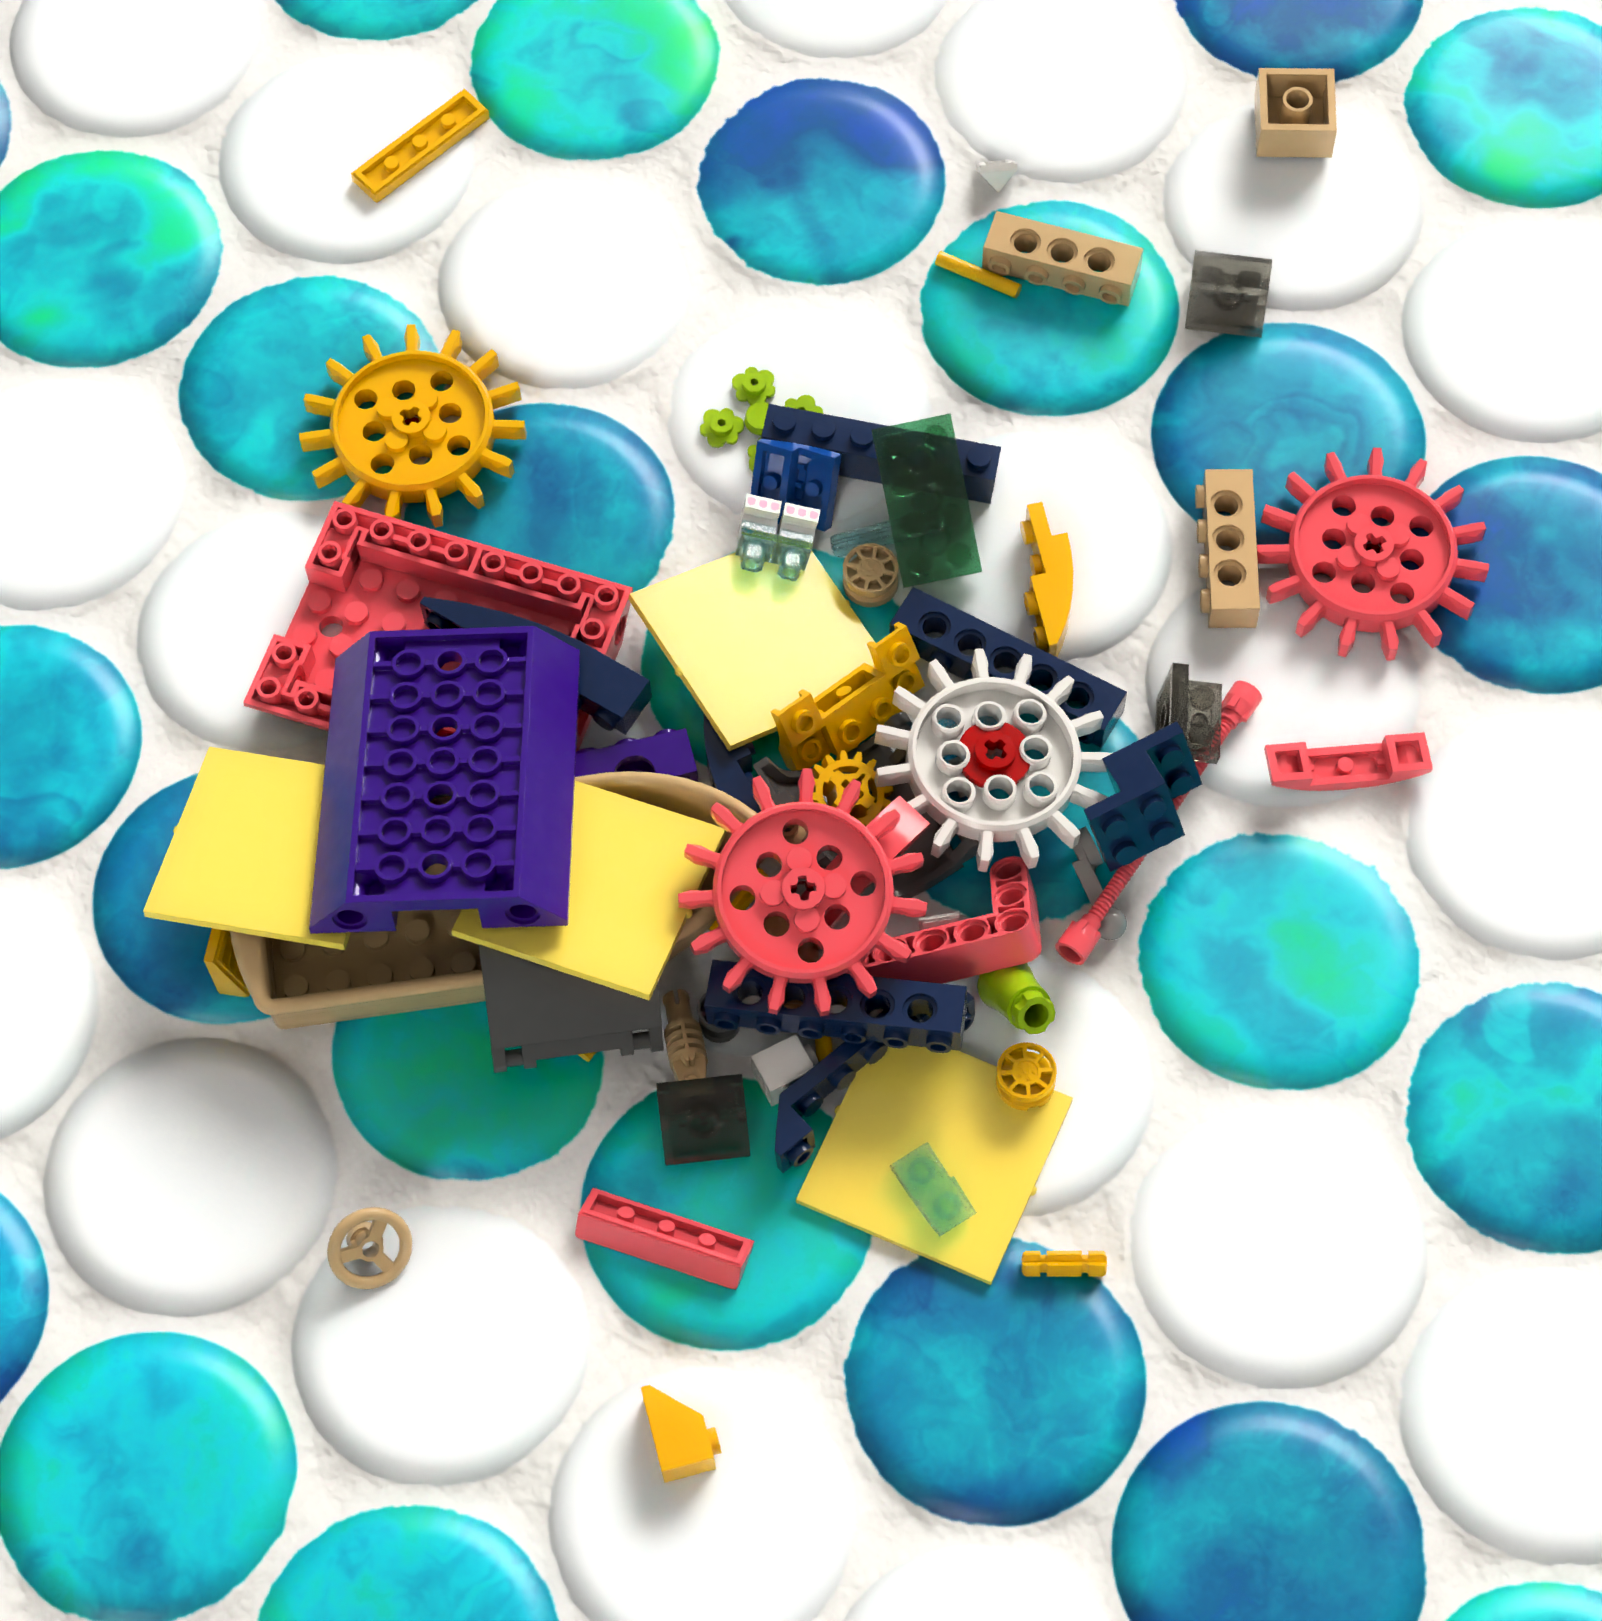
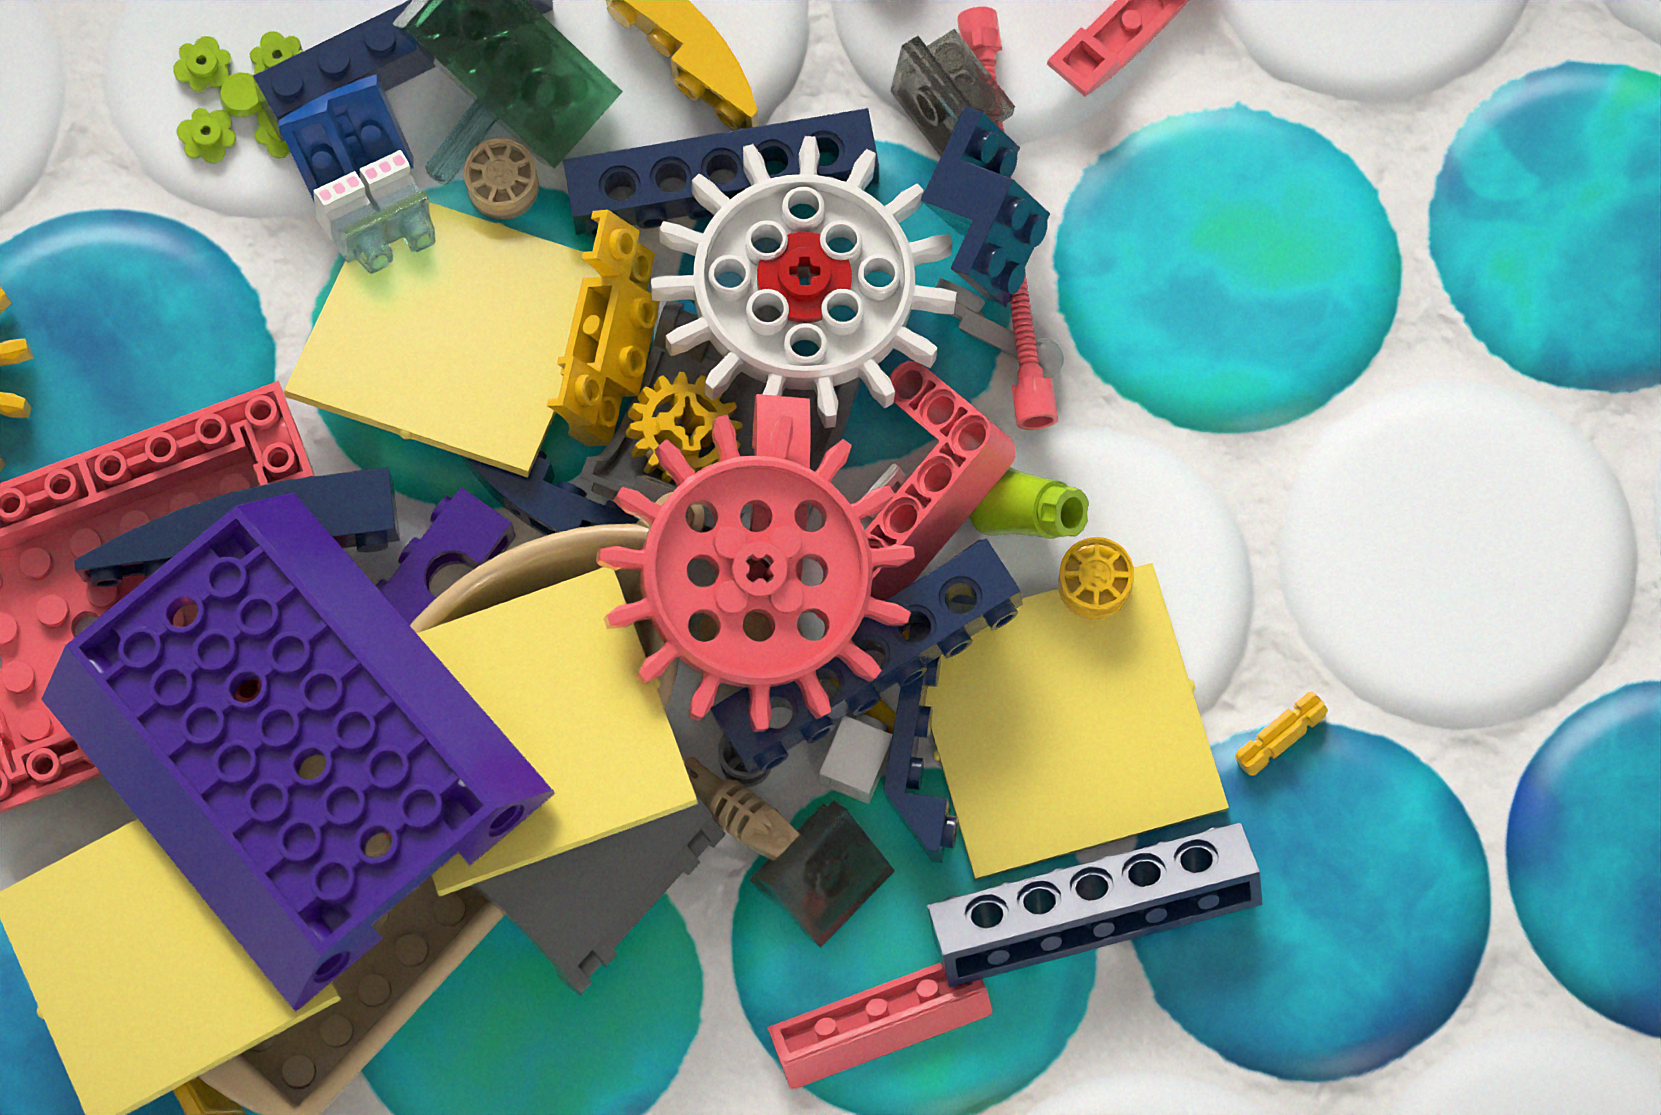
camera: 40 degrees left, 10 degrees up
clear light blue slope [890,1142,977,1237] -> none
none -> dark blue brick [927,823,1263,987]

